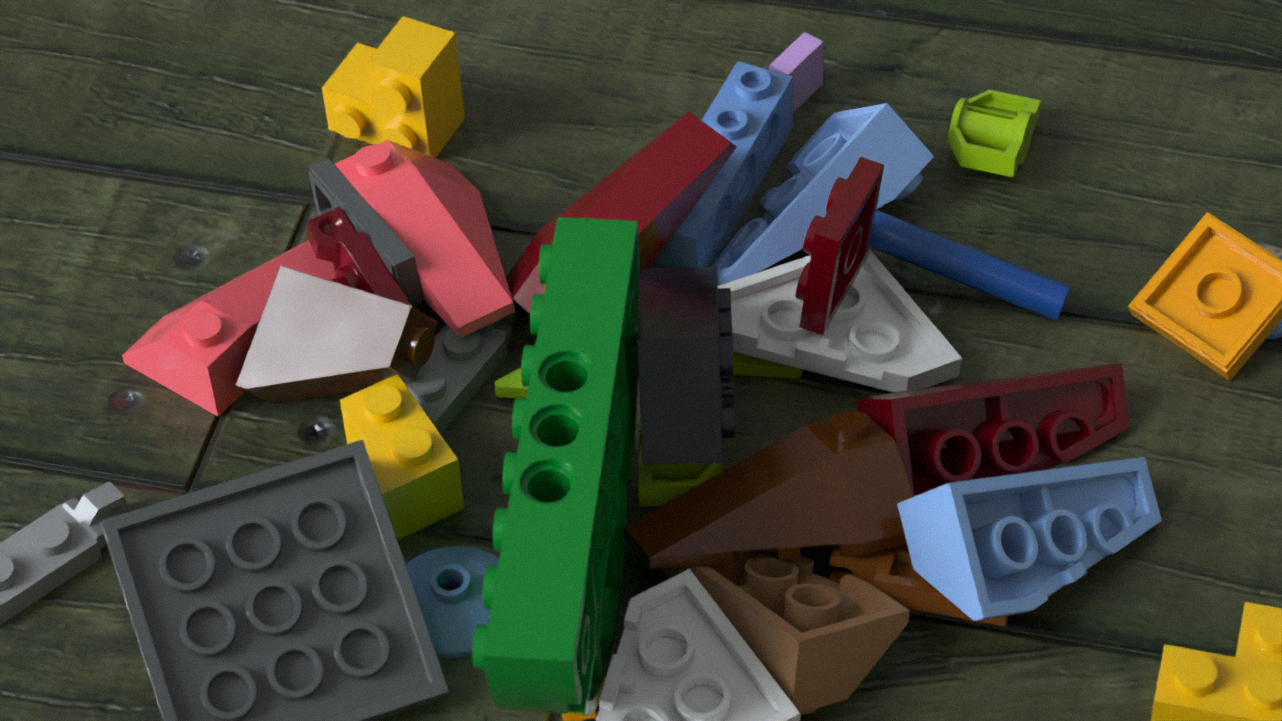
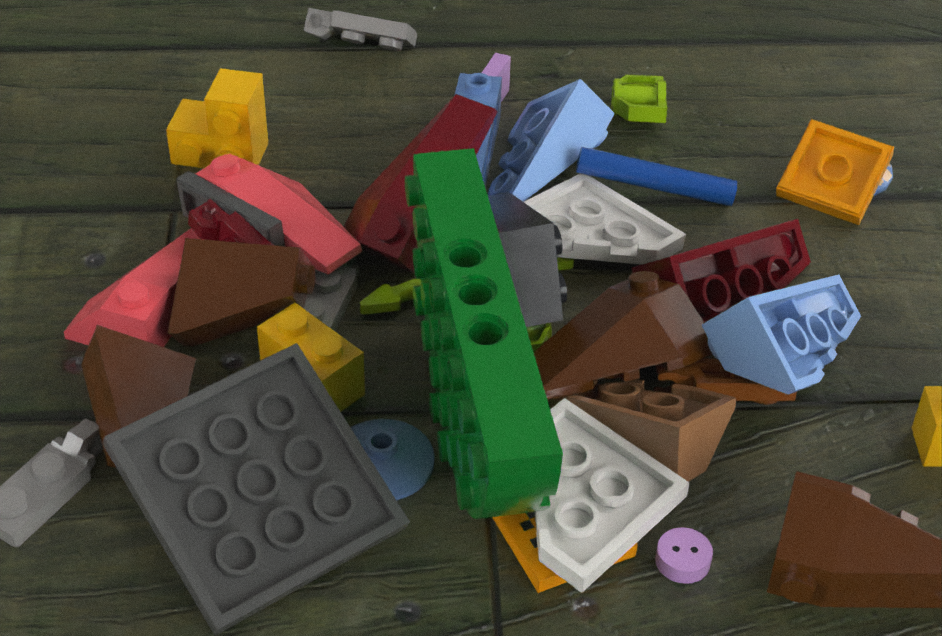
camera: 20 degrees left, 5 degrees down
dark red plate [795,157,884,335] -> none
none -> reddish brown slope [81,325,196,469]

